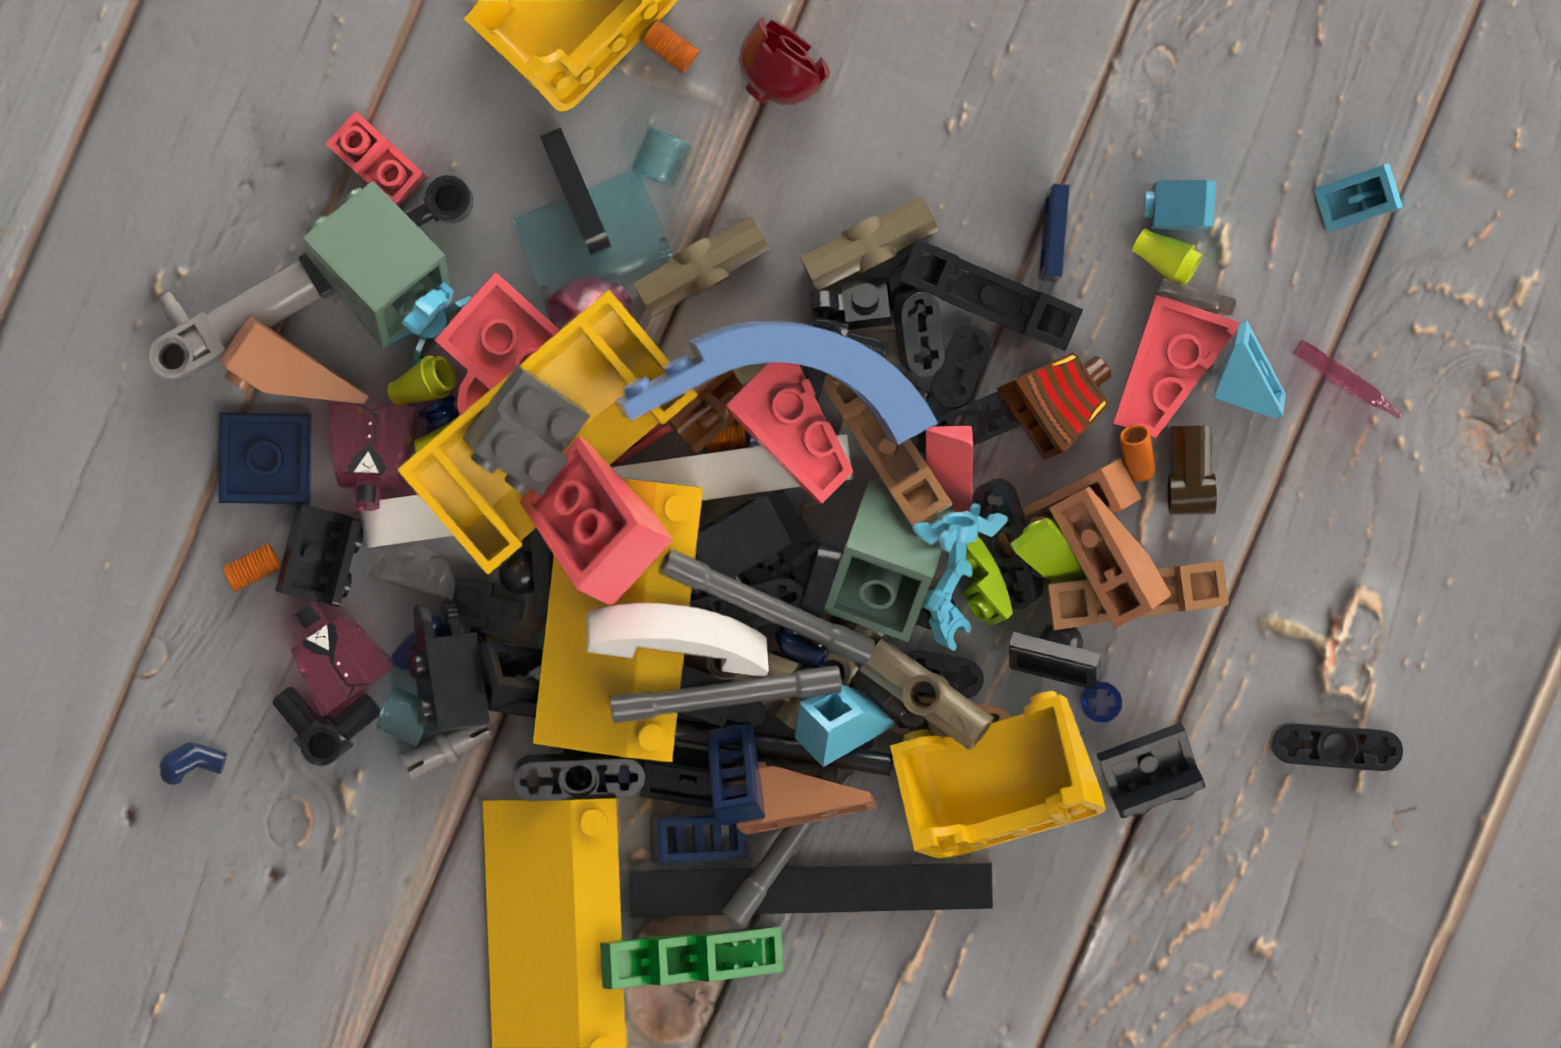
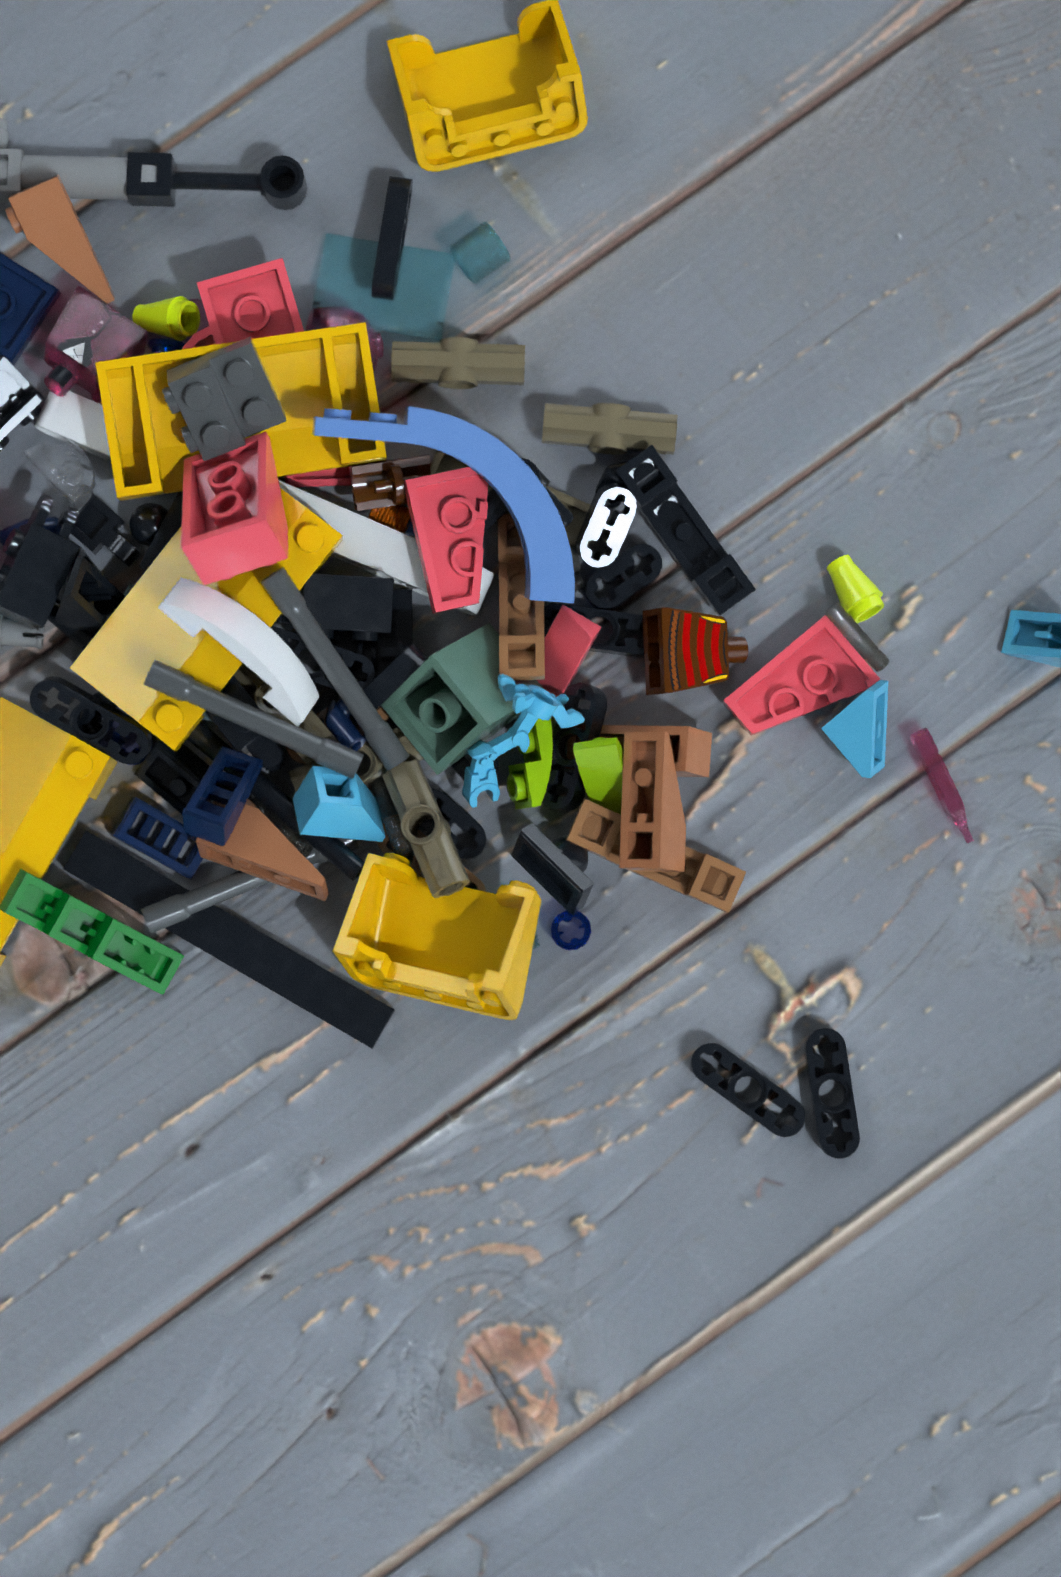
camera: 30 degrees right, 5 degrees down
sand green slope [303,181,451,348] -> none
coral slope [326,111,428,208] -> none
medium azure piece [388,282,472,366] -> none
orange piece [642,20,699,74] -> none
dark red cylinder [738,18,831,105] -> none
black plate [810,277,891,330] -> none
dark blue tile [1039,184,1070,282] -> none
black bracket [1096,722,1206,818] -> none
orange piece [1119,425,1156,482] -> none
medium azure slope [1143,180,1216,233] -> none
dark brown piece [1167,425,1217,515] -> none
none -> black beam [804,1028,860,1159]

